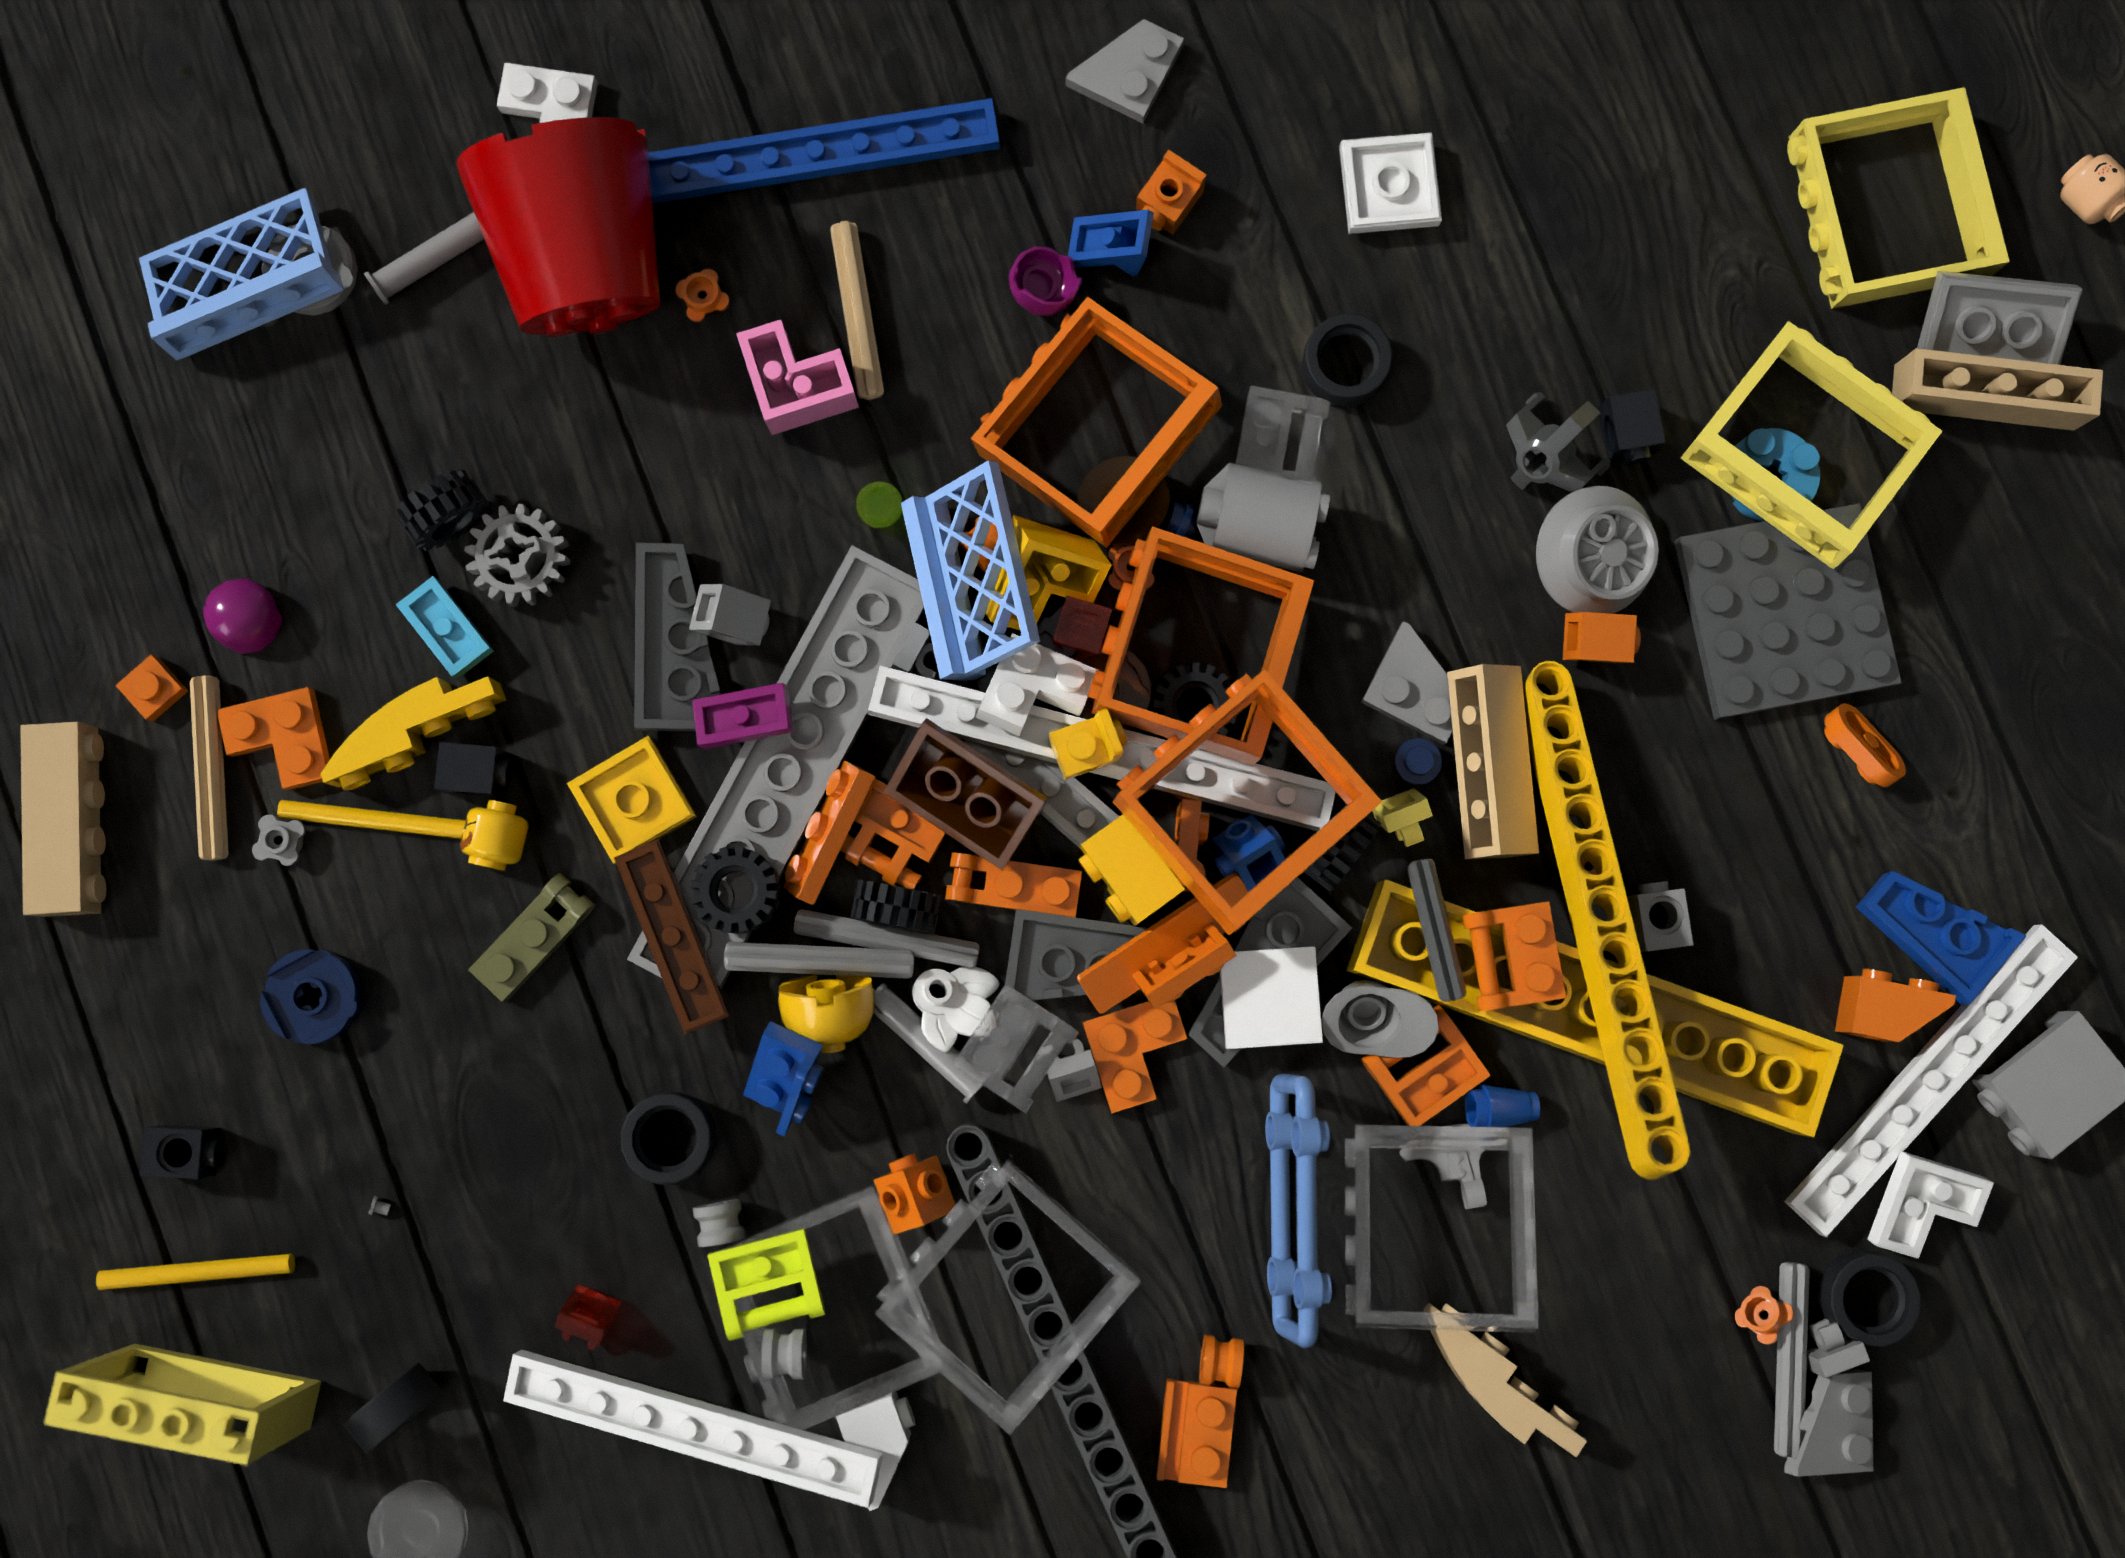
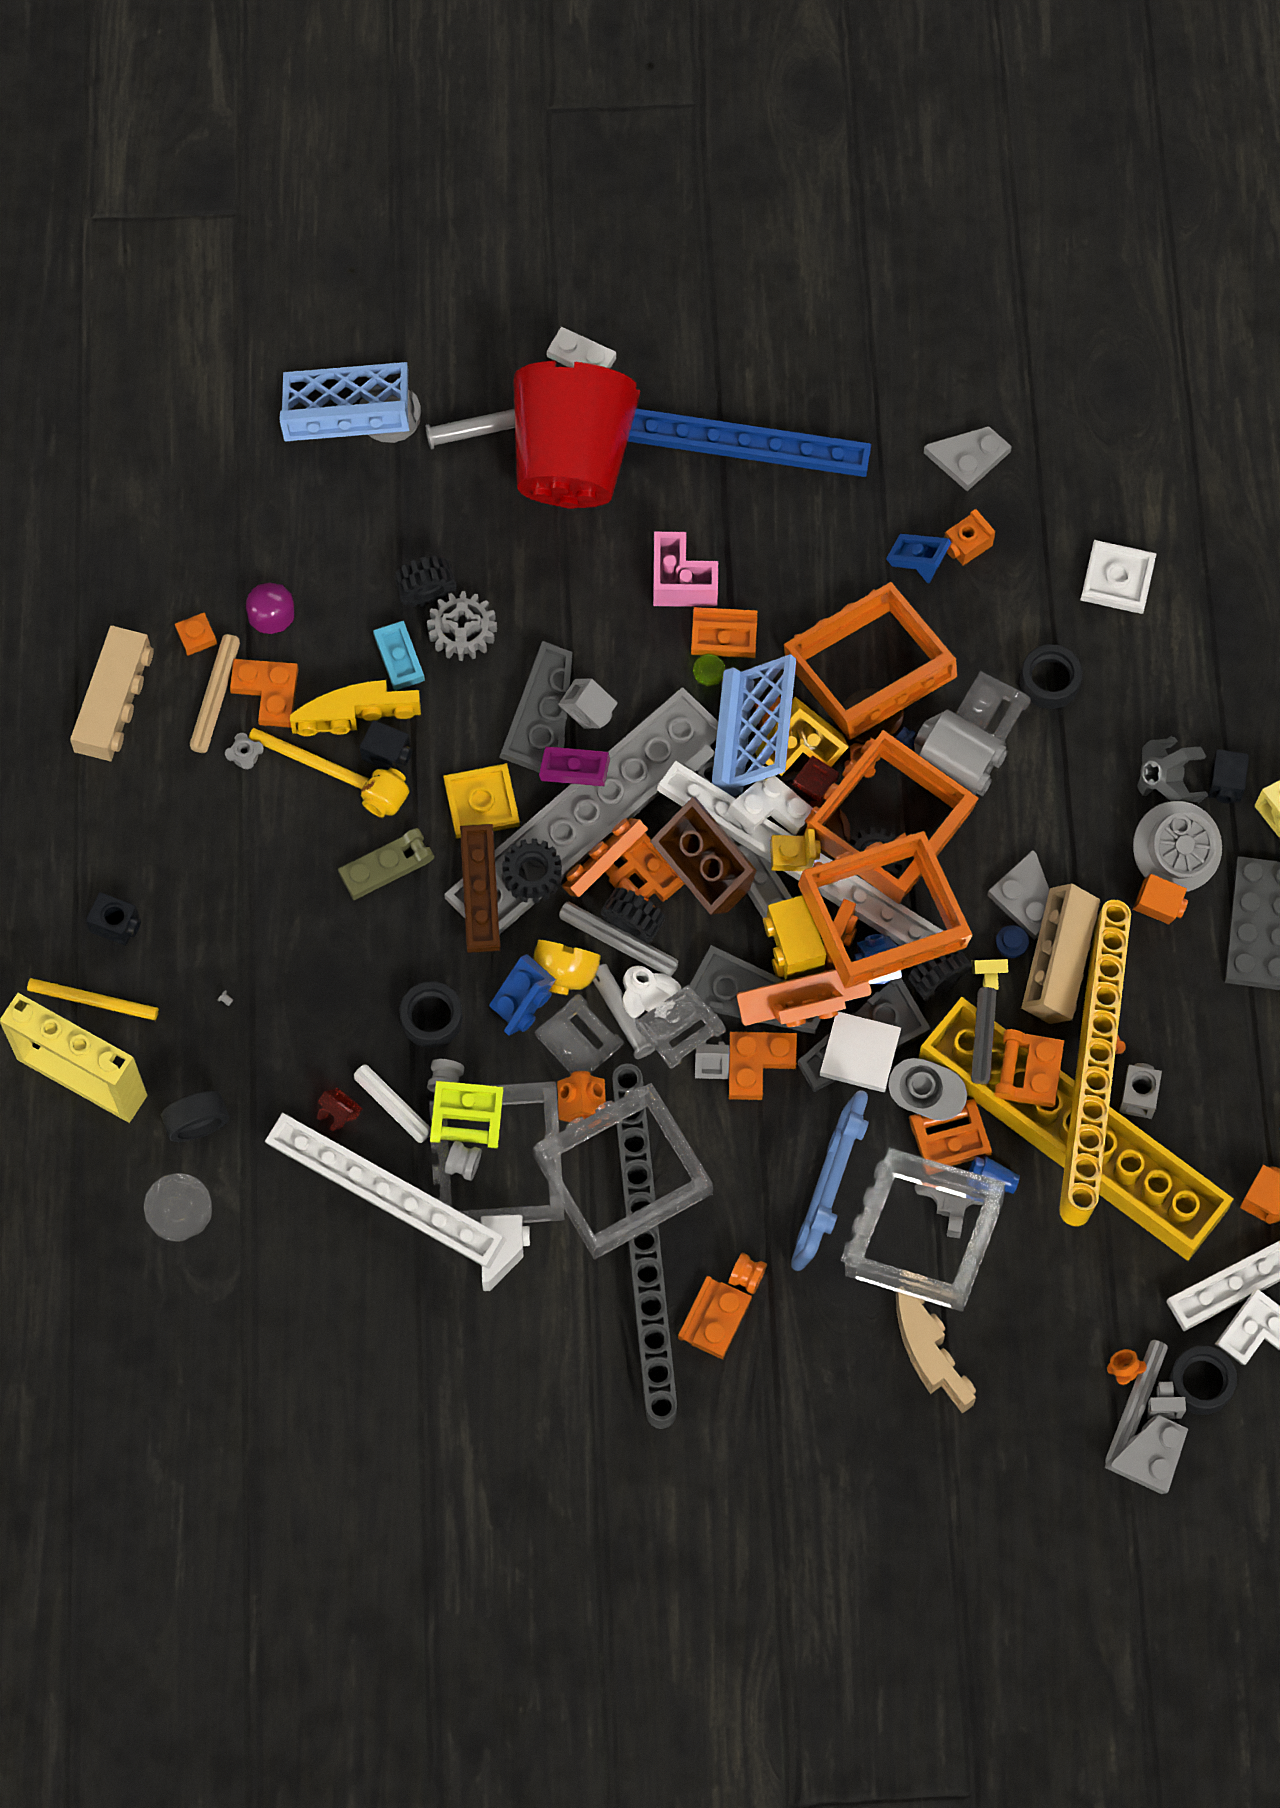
camera: 20 degrees right, 15 degrees down
dark blue plate [260,949,363,1044] -> none
orange plate [676,269,729,322] -> none
light grey axle [724,942,914,978] -> none
tan axle [830,221,884,400] -> none
orange plate [945,852,1082,917] -> none
magenta hair [1009,246,1082,316] -> none
none -> white axle [354,1065,431,1143]
none -> clear plate [535,994,624,1073]
none -> orange plate [691,607,758,658]

